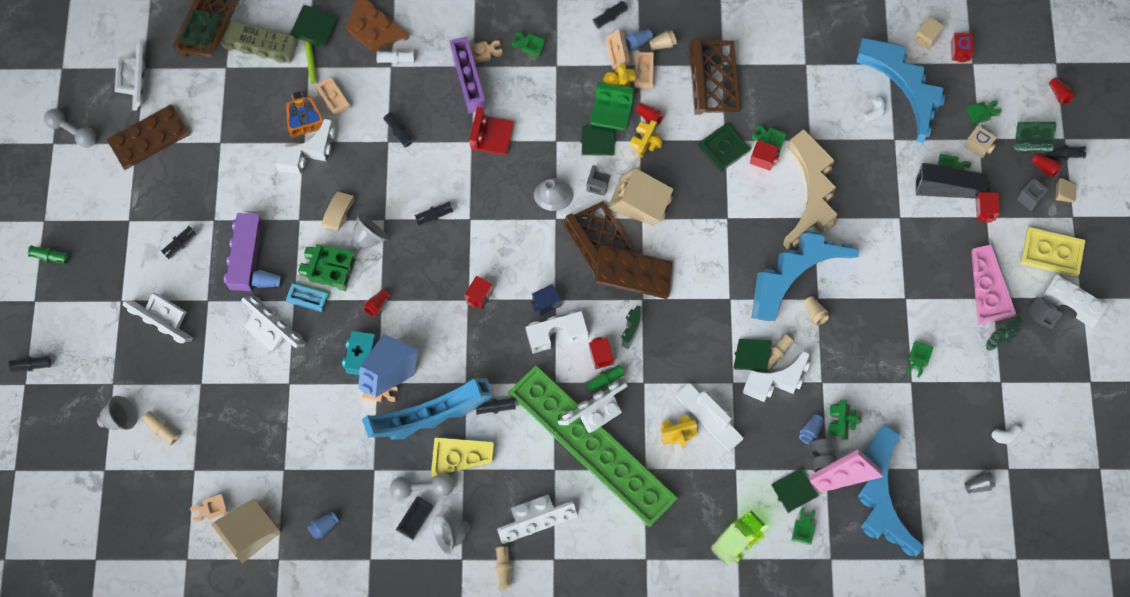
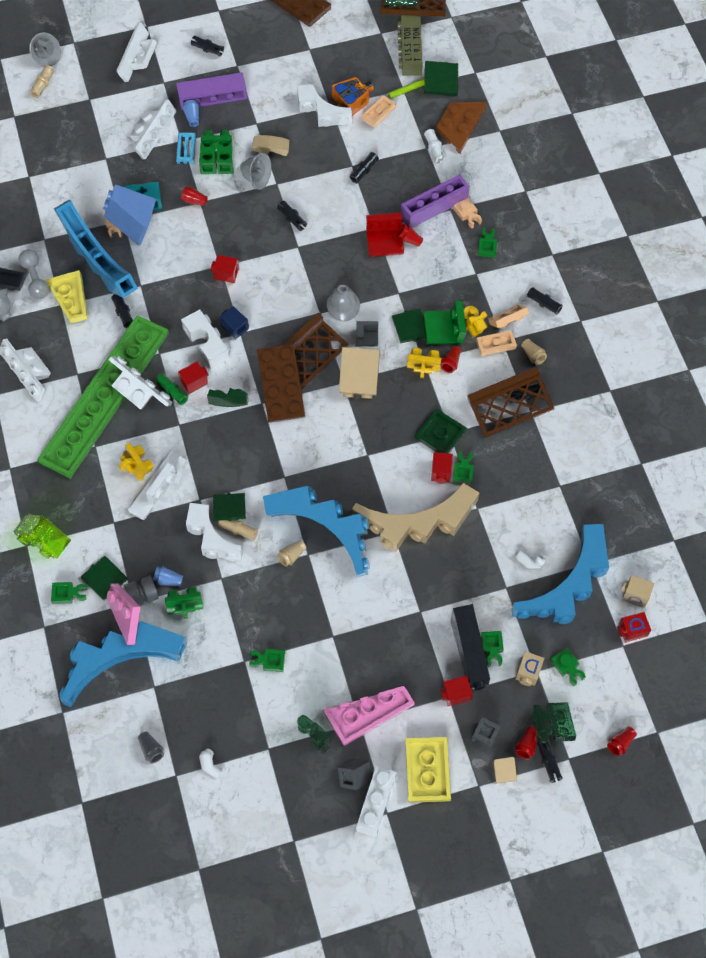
camera: 70 degrees right, 5 degrees down
medium blue cone [625,29,653,50] -> none
none -> red cone [396,224,423,247]

